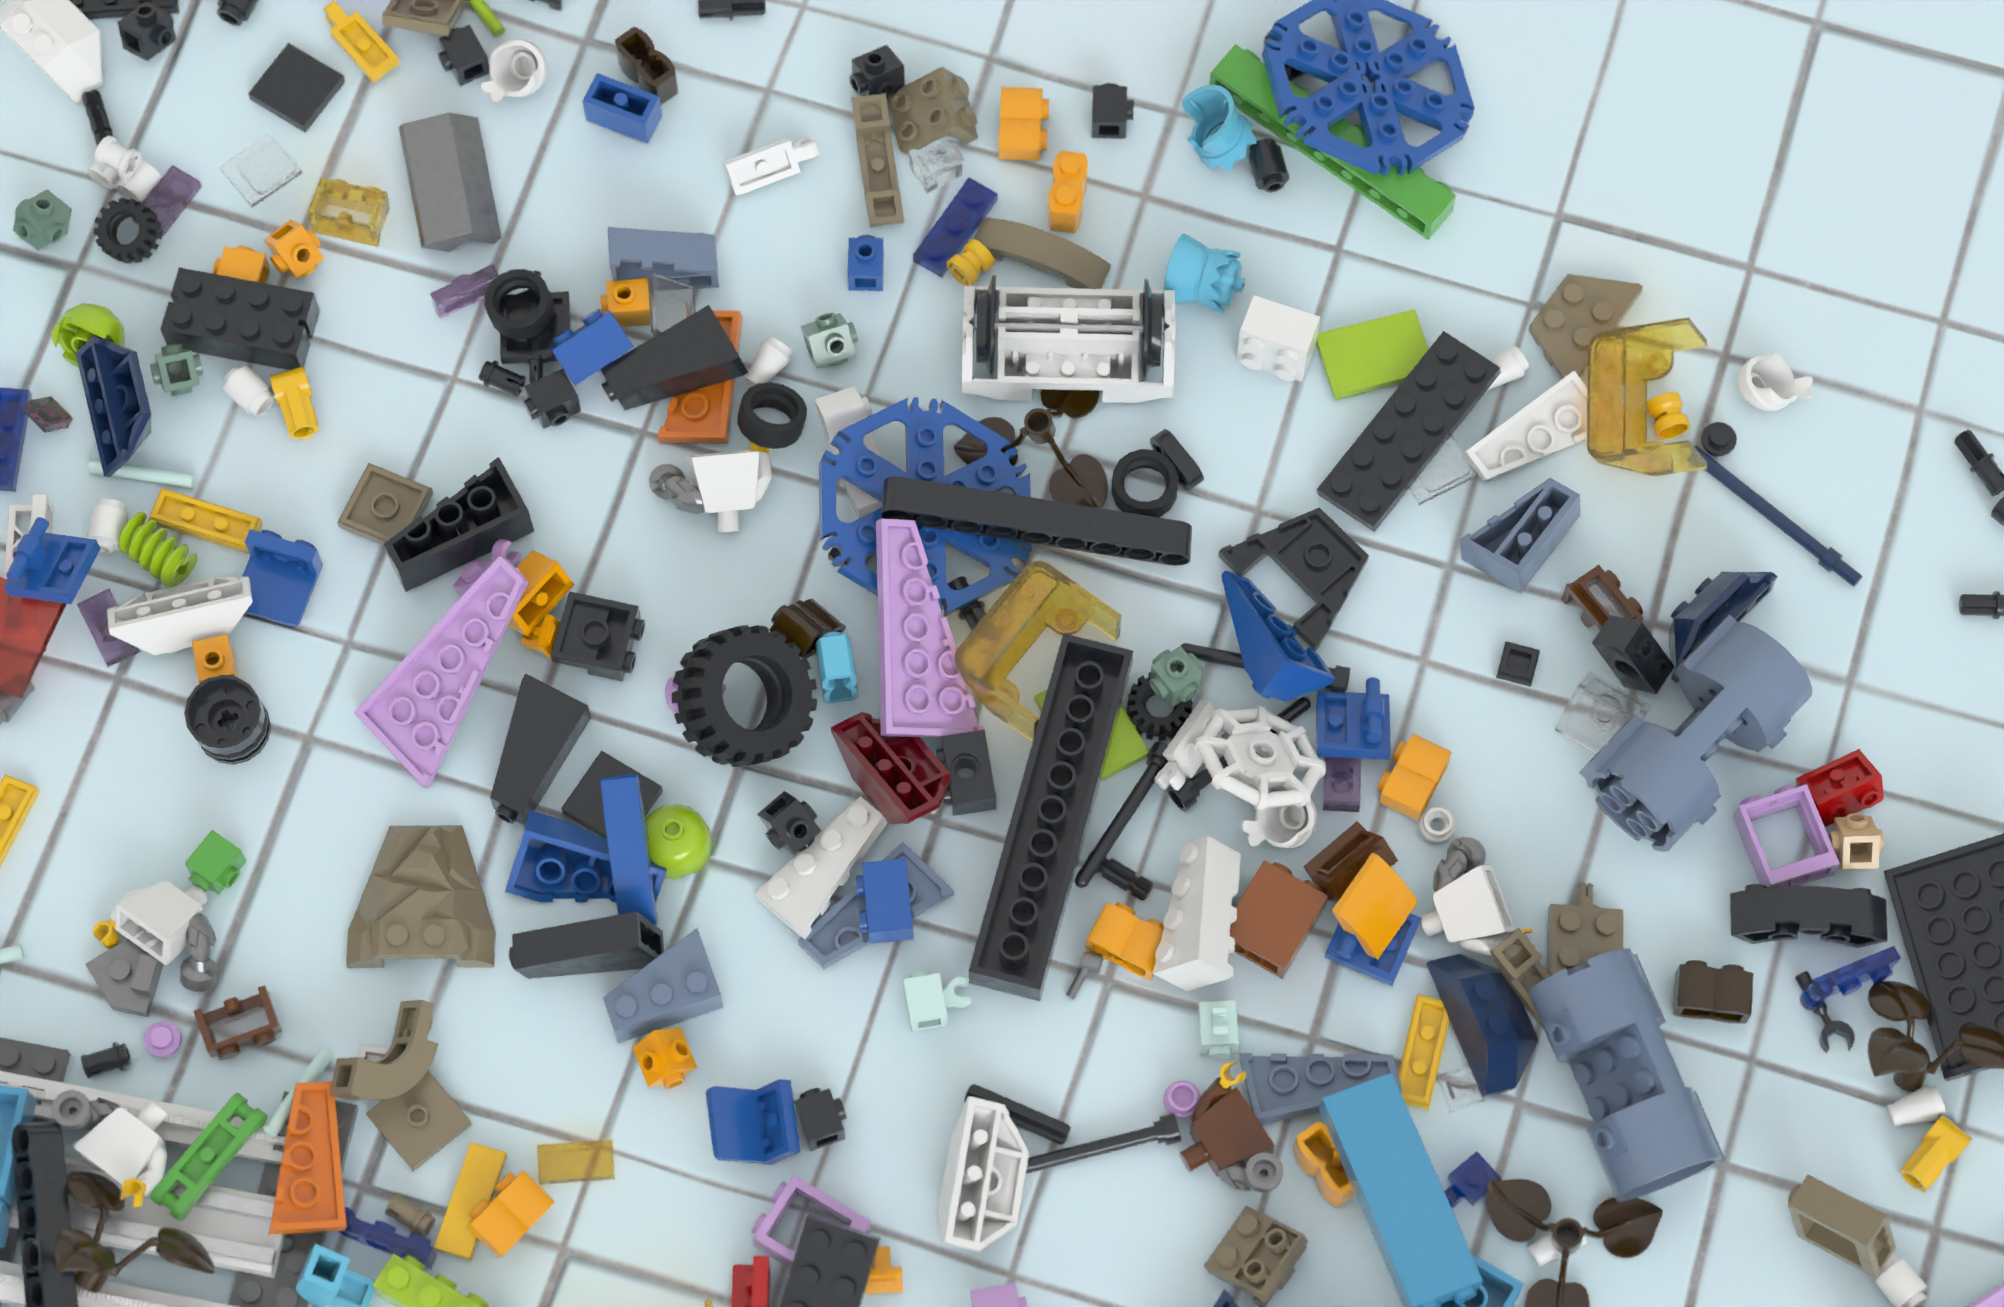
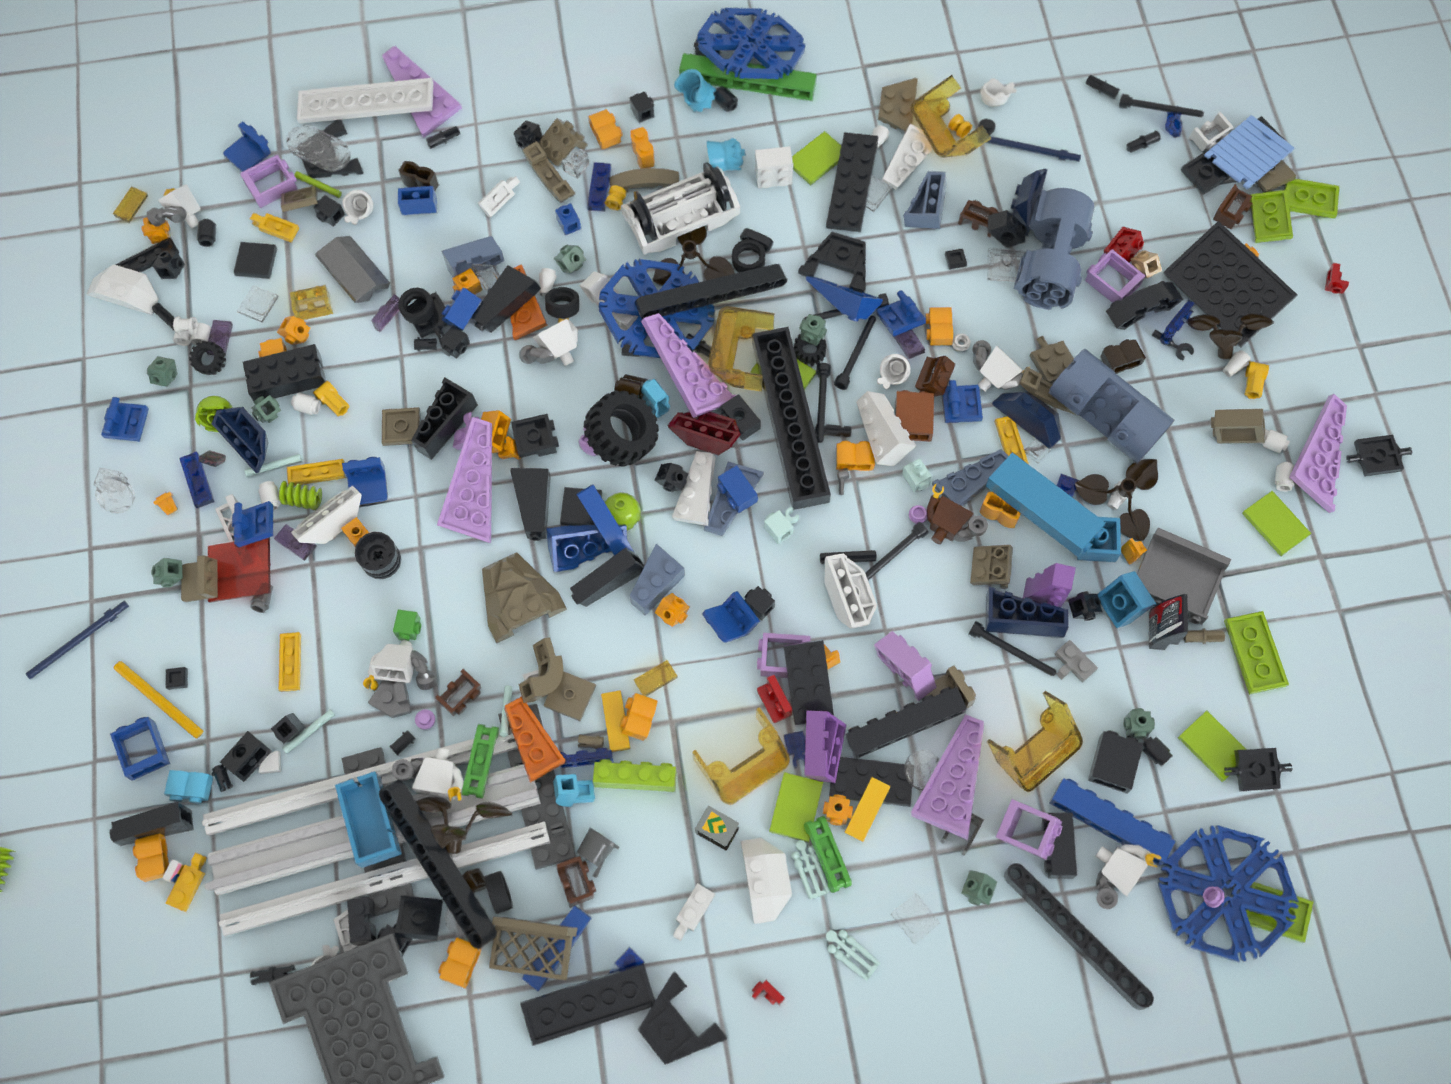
camera: 25 degrees left, 0 degrees up
white plate [1155,701,1225,790] -> none
white plate [1194,704,1326,811] -> none
light orange slope [1332,853,1418,959] -> none

